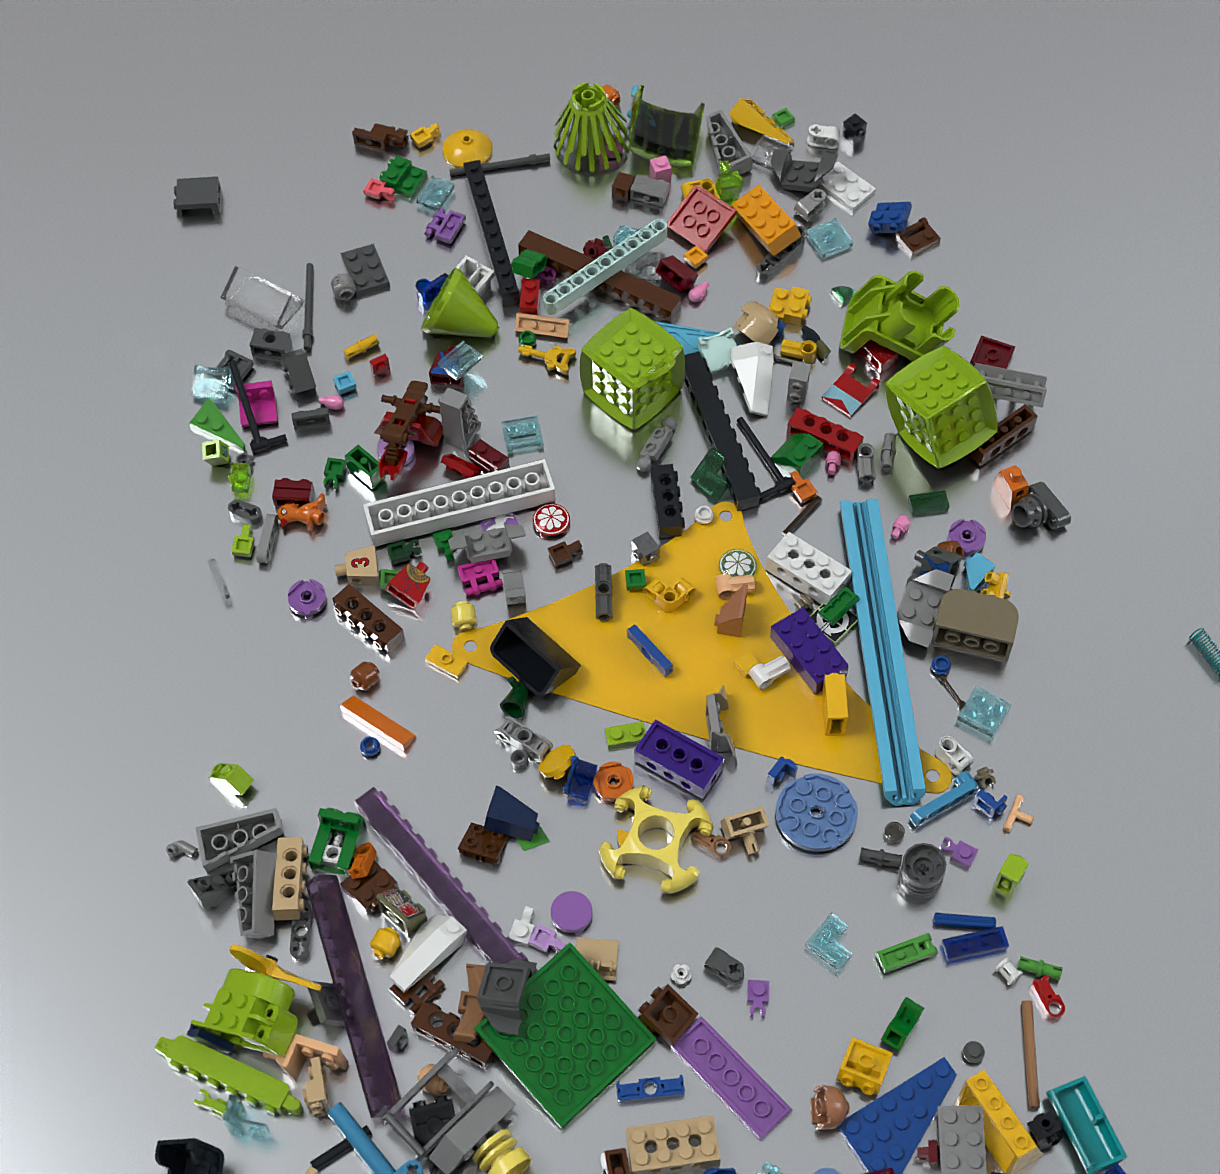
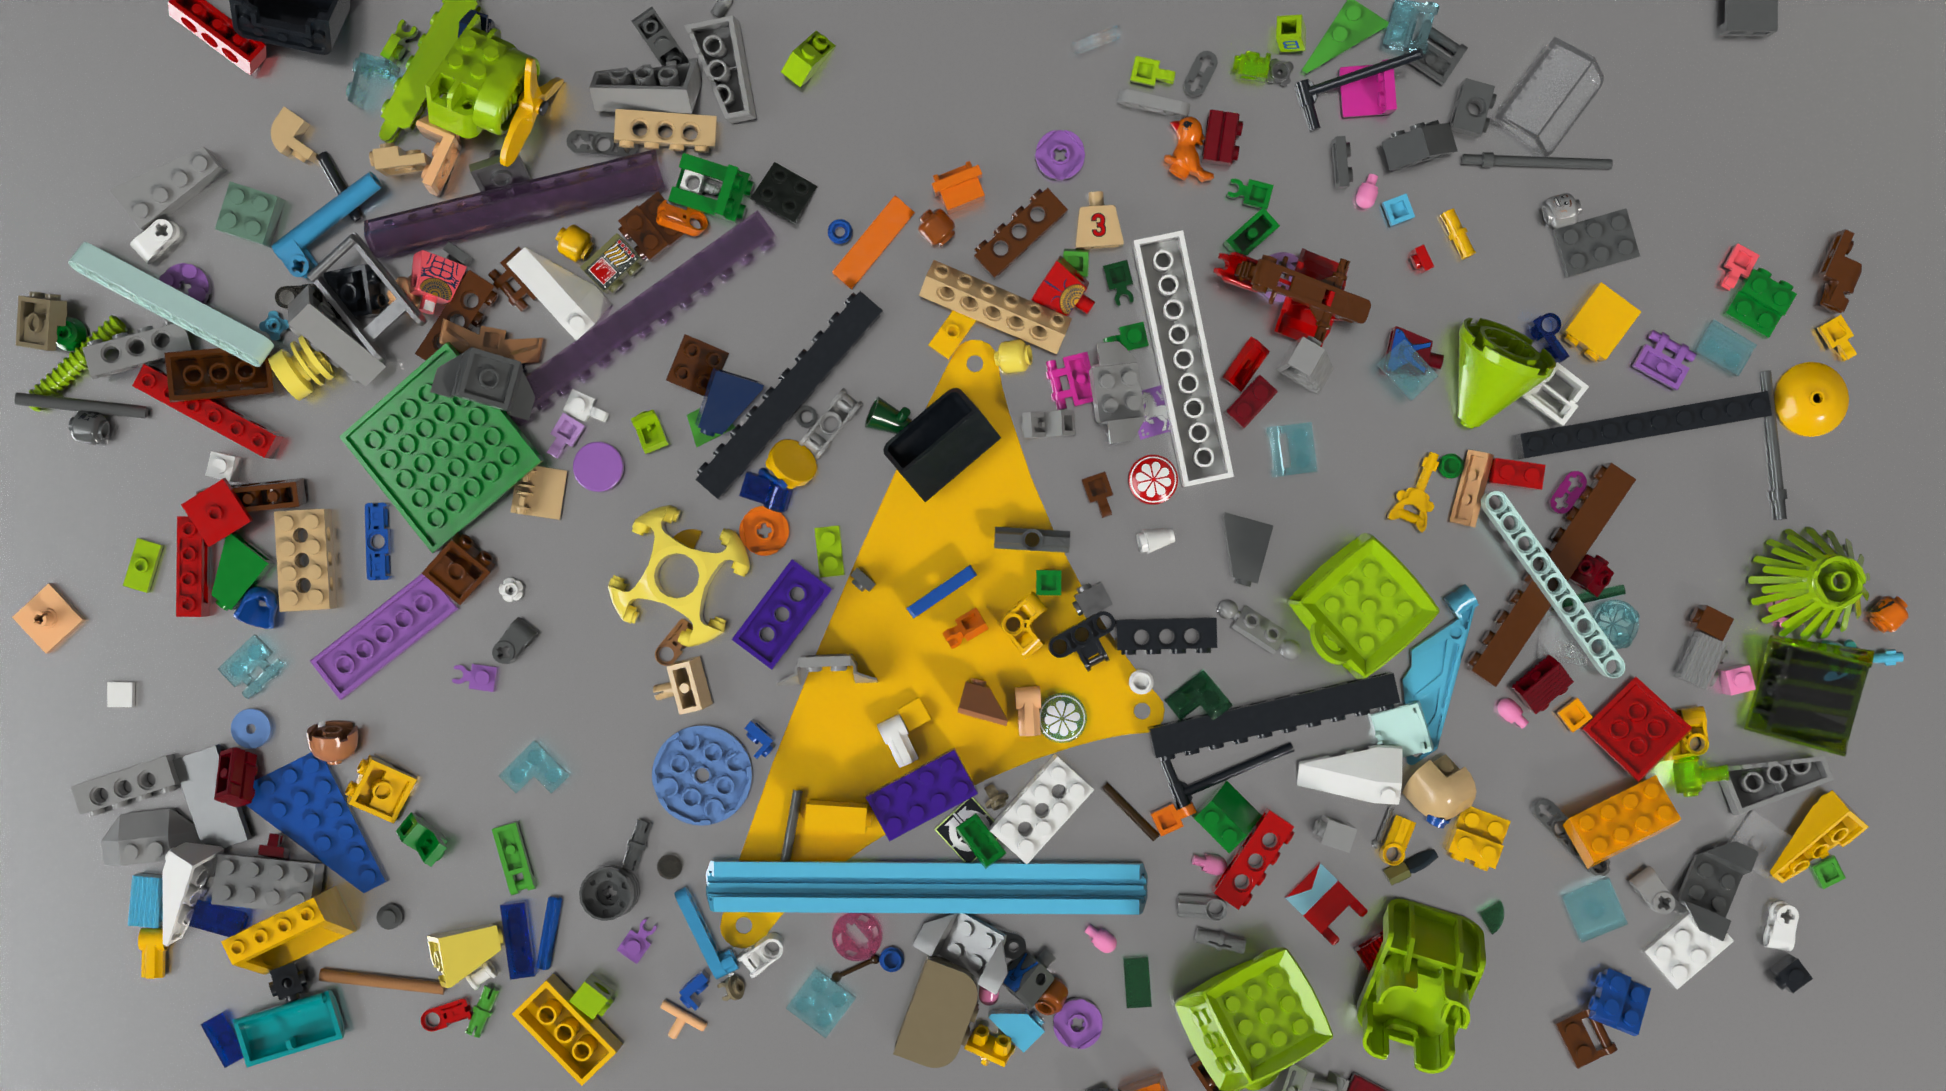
camera: 95 degrees right, 30 degrees up
green brick [511,249,547,279] -> none
none -> coral torso [410,250,467,314]
none -> light yellow slope [427,924,503,988]
none -> yellow brick [512,973,623,1086]
none -> lime bracket [631,410,669,454]
none -> black brick [695,291,884,500]
none -> pearl dark grey hinge [750,162,818,224]
none -> dark grey bar [781,789,803,861]
none -> clear pink piece [832,913,883,961]
none -> dark grey plate [851,567,876,592]
none -> tan brick [919,260,1072,354]
none -> orange plate [932,161,985,215]
none -> orange plate [942,607,989,649]
none -> black piece [1048,611,1115,672]
none -> white cone [1136,528,1175,554]
none -> dark grey slope [1222,512,1273,587]
none -> yellow brick [1560,282,1641,362]

